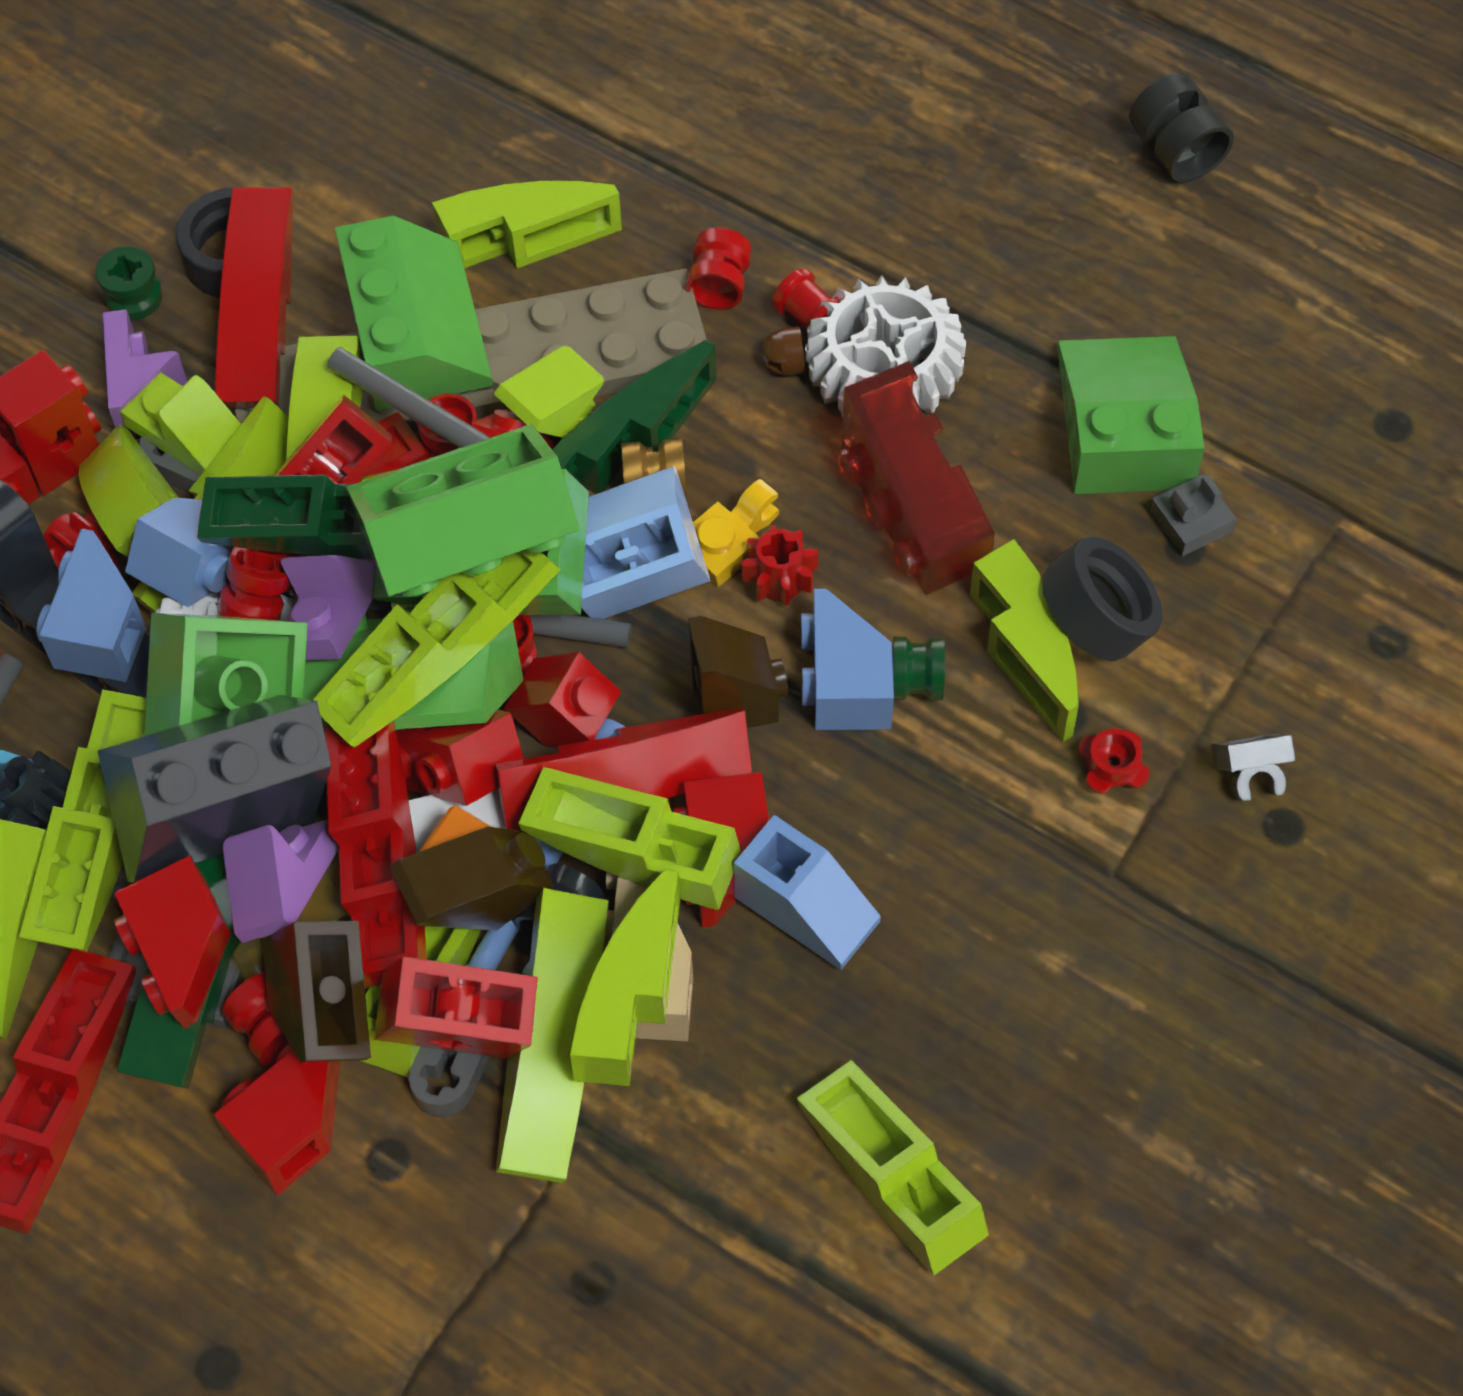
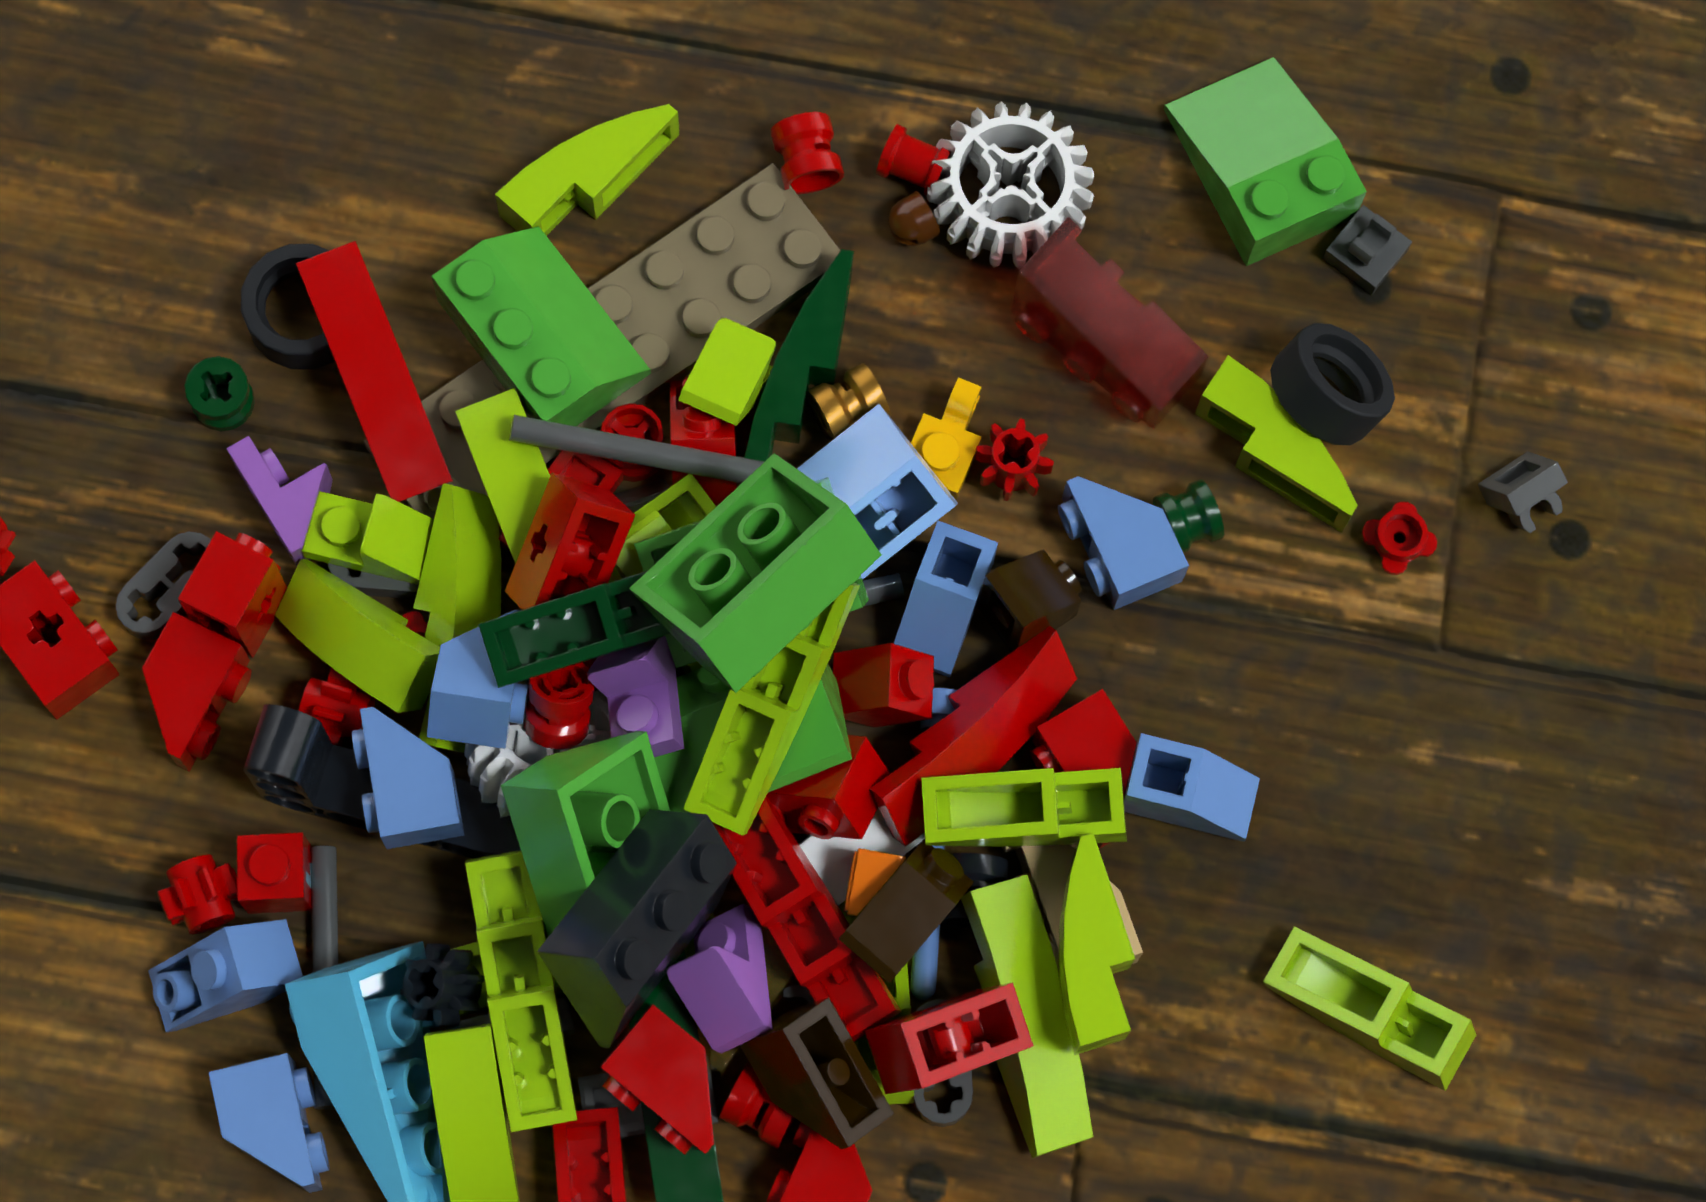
camera: 30 degrees left, 15 degrees up
none -> medium blue slope [894,521,998,677]

